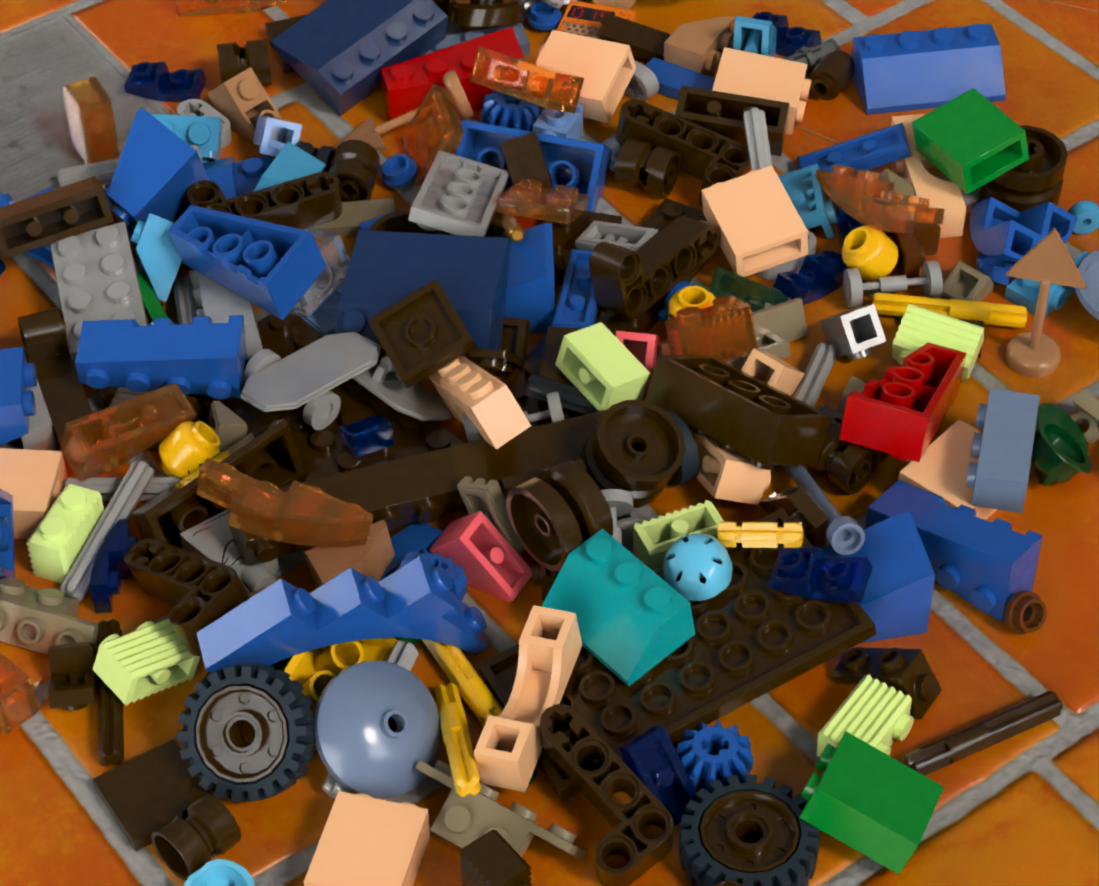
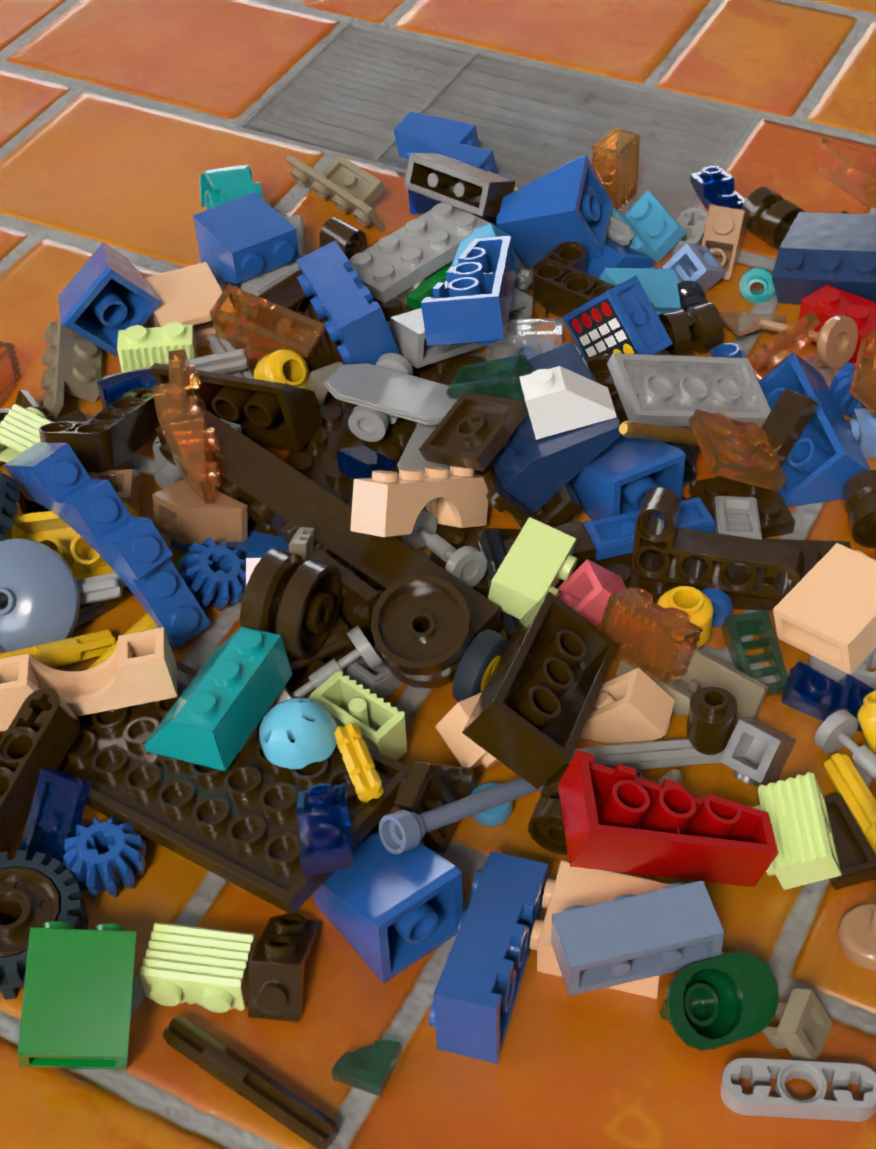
camera: 65 degrees right, 0 degrees up
reddish brown plate [1005,590,1047,634] -> none
none -> clear green tile [331,1040,402,1097]
none -> clear green slope [446,355,534,402]
none -> white slope [519,366,617,440]
none -> panel [562,275,673,359]
none -> dark brown brick [686,687,737,755]
none -> teal plate [739,267,775,303]

